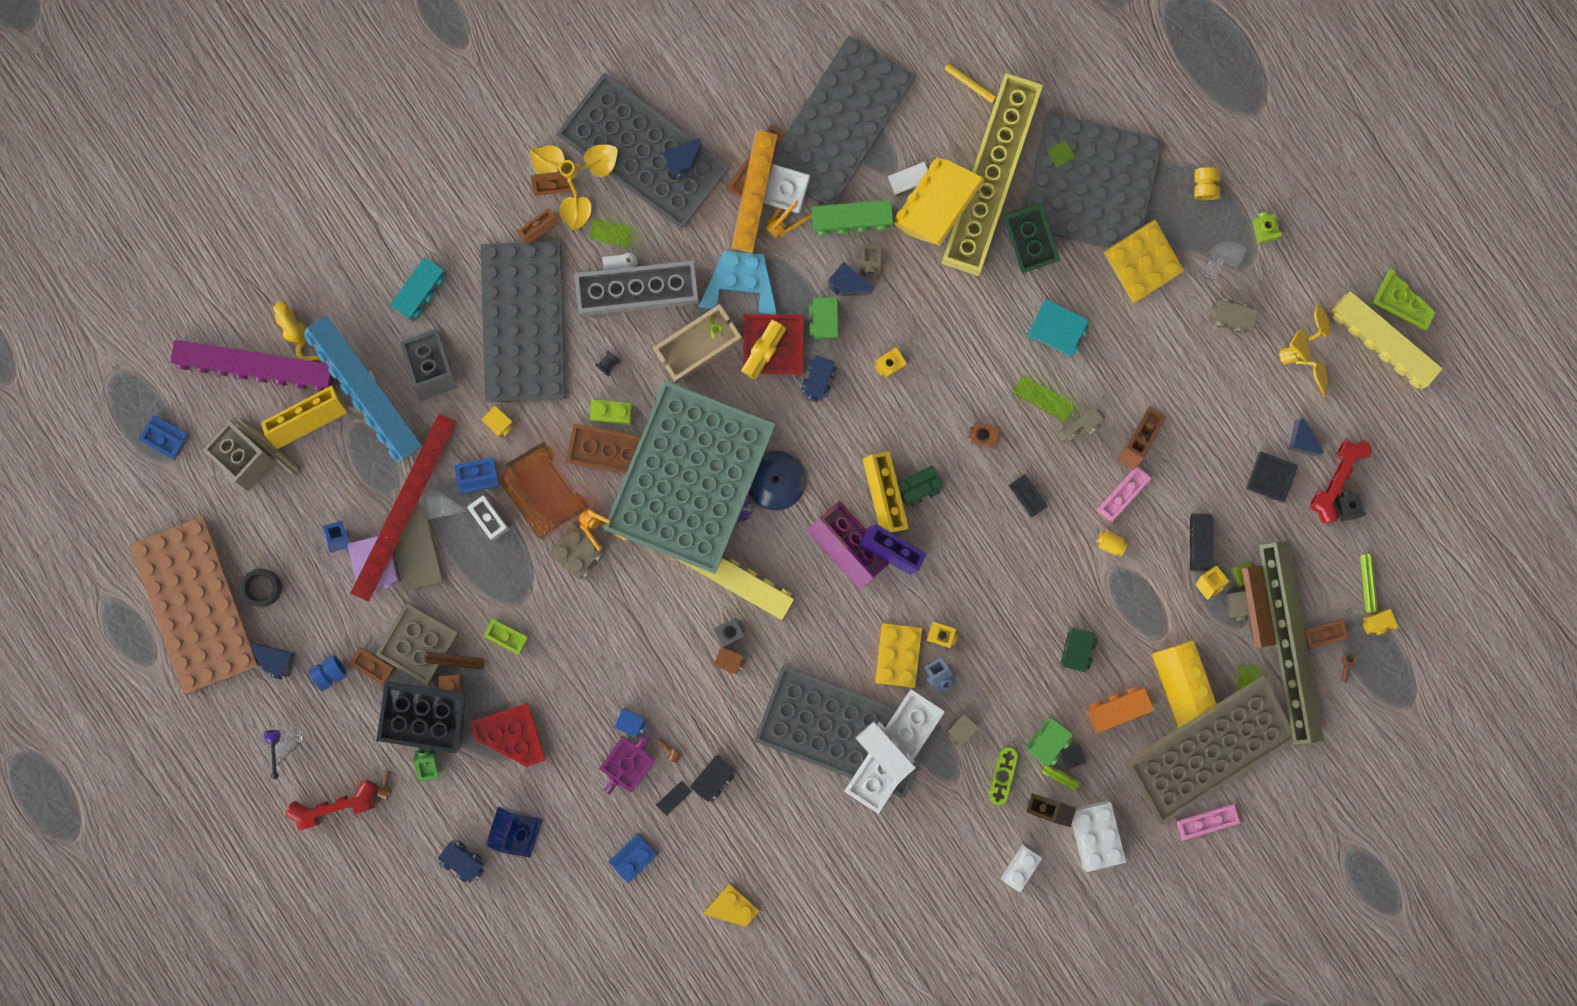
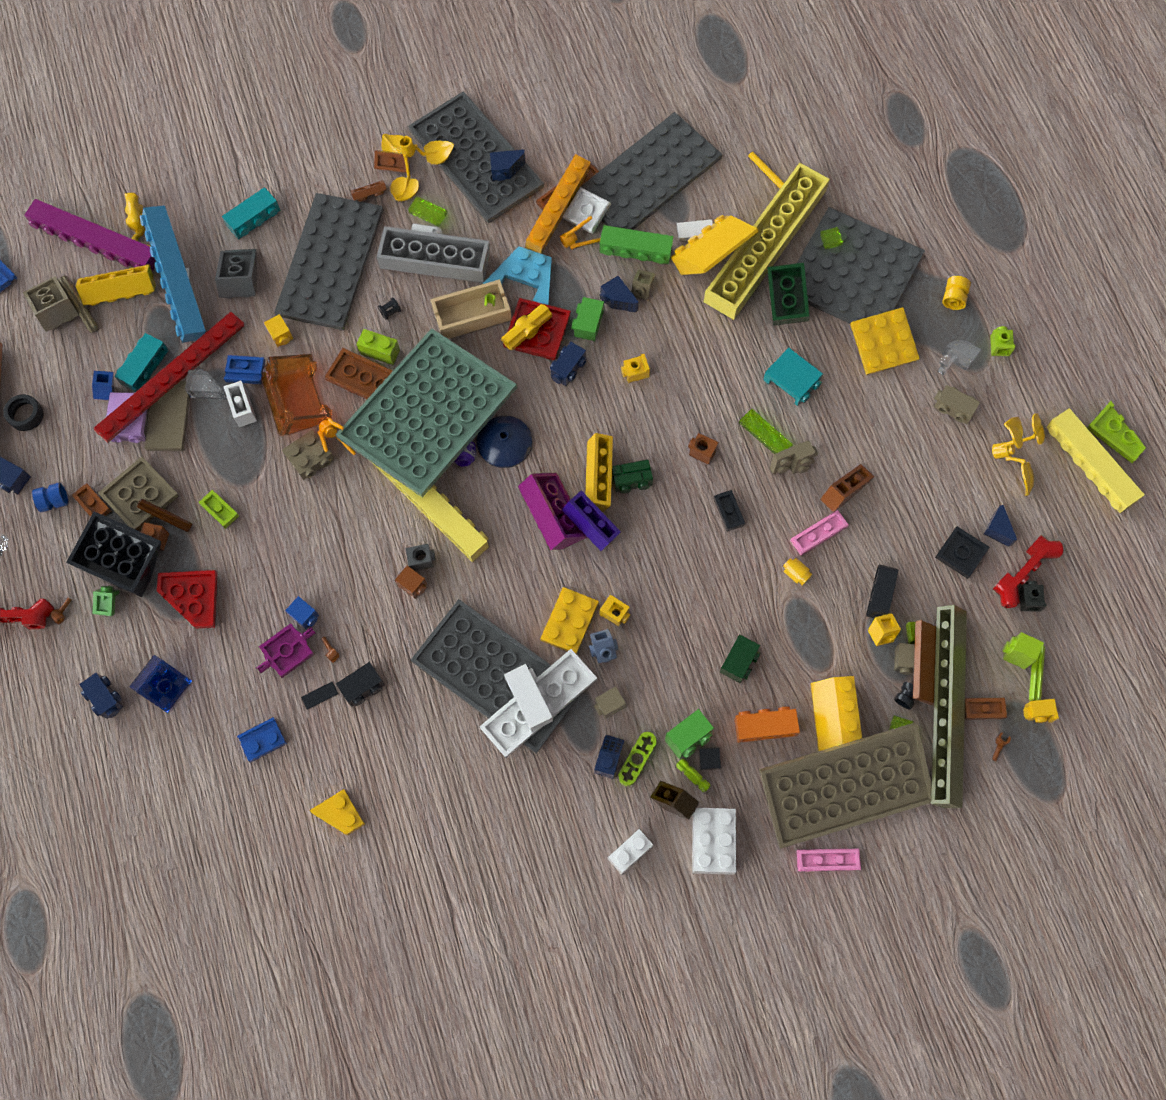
camera: 15 degrees right, 15 degrees down
none -> teal brick [114,333,169,392]
none -> dark blue slope [594,734,625,779]
none -> black wheel [894,682,915,710]
none -> lime brick [1002,632,1044,670]

